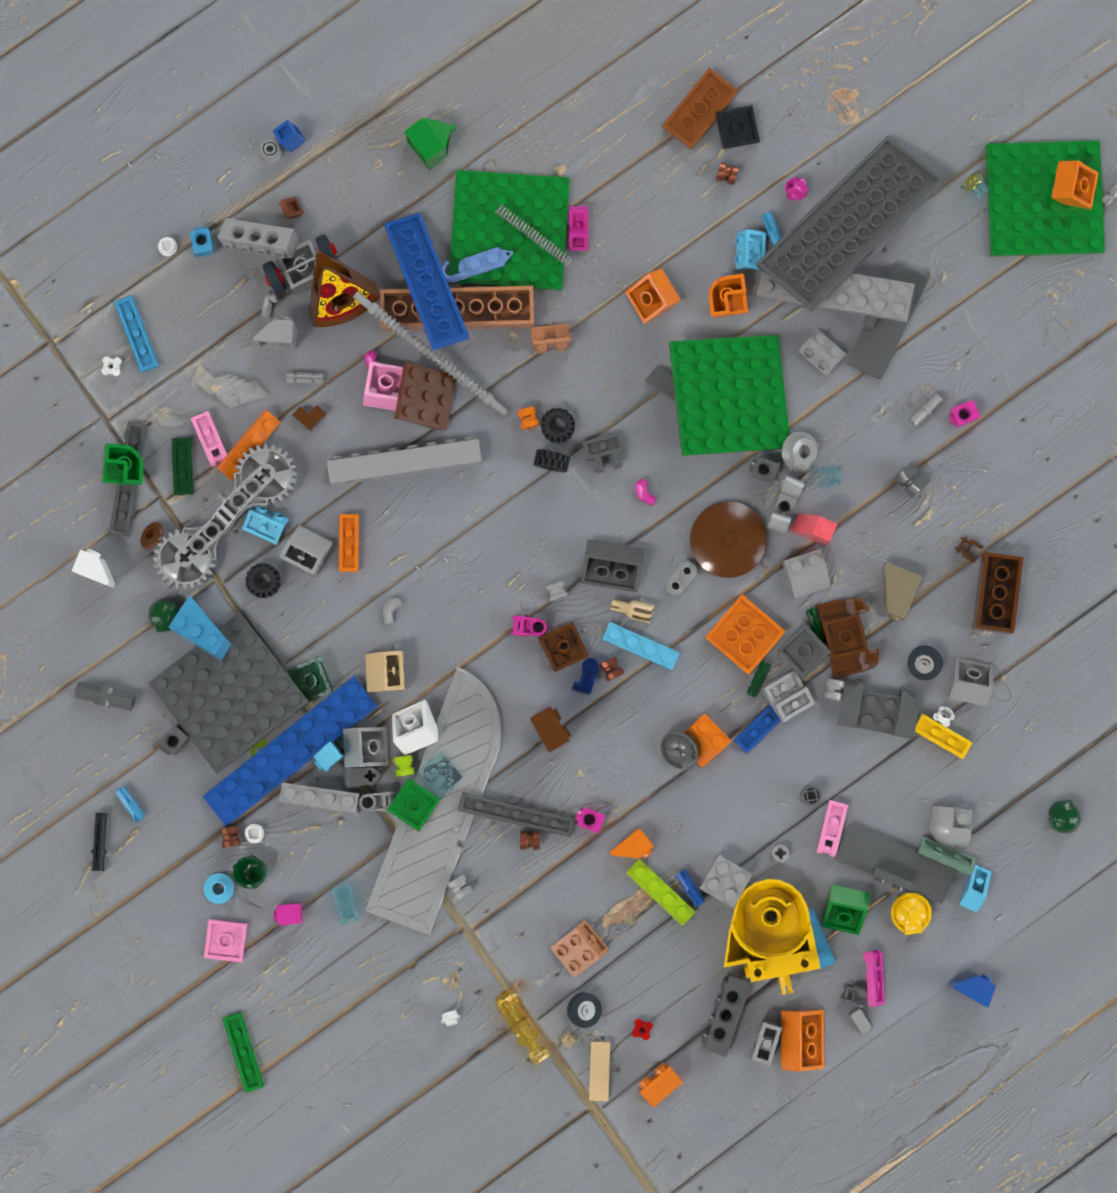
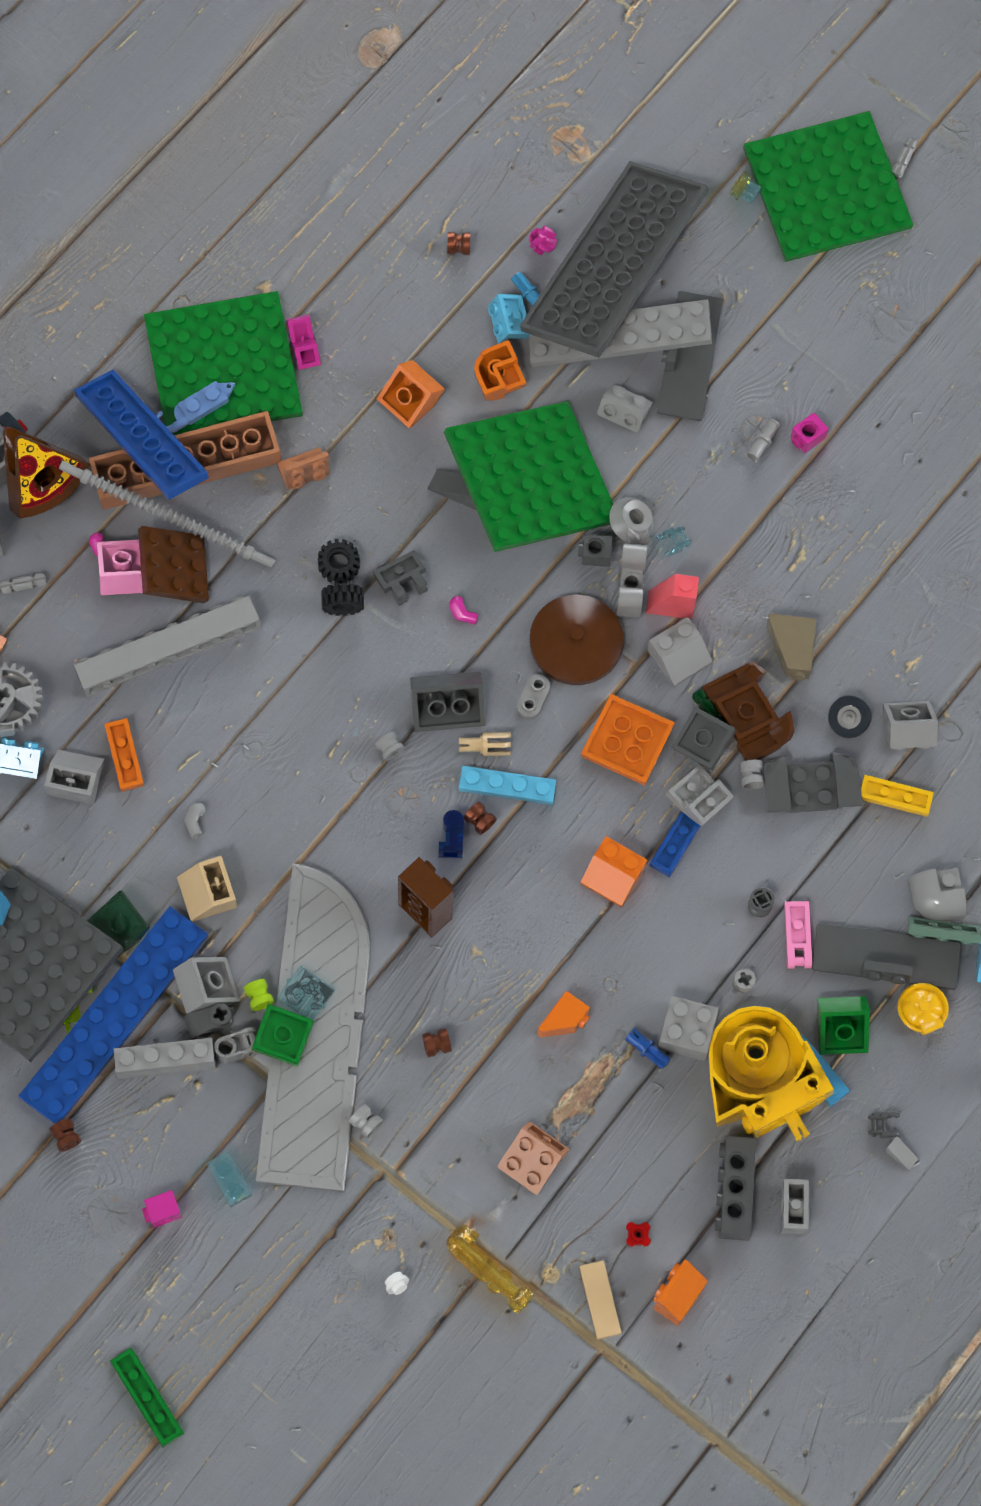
camera: 15 degrees left, 15 degrees down
medium azure piece [203,873,234,904] -> none
bright pink tile [204,919,248,962] -> none
dark green hair [231,855,267,889] -> none
white plate [244,824,264,843] -> none
black tyre [245,563,281,598] -> none
reddish brown piece [292,405,327,432] -> none
medium azure slope [314,742,344,772] -> none
white slope [392,700,438,755] -> none
green piece [404,118,457,170] -> none
dark grey tile [458,792,575,837] -> none
light grey piece [495,205,576,268] -> none
dark pink piece [510,616,548,637] -> none
orange wheel [517,407,540,430] -> none
reddish brown plate [538,622,589,673] -> none
black wheel [567,992,602,1028] -> none
dark pink brick [575,807,606,834] -> none
lime plate [626,859,695,926] -> none
dark grey piece [660,732,698,772] -> none
dark orange plate [662,67,739,150] -> none
black plate [715,105,760,150] -> none
dark green axle [747,661,771,698] -> none
orange slope [781,1010,824,1072] -> none
dark pink plate [863,950,885,1007] -> none
dark grey wheel [894,462,930,498] -> none
white plate [933,706,955,727] -> none
reddish brown piece [954,537,984,563] -> none
reddish brown brick [972,552,1024,635] -> none
orange slope [1052,161,1099,209] -> none

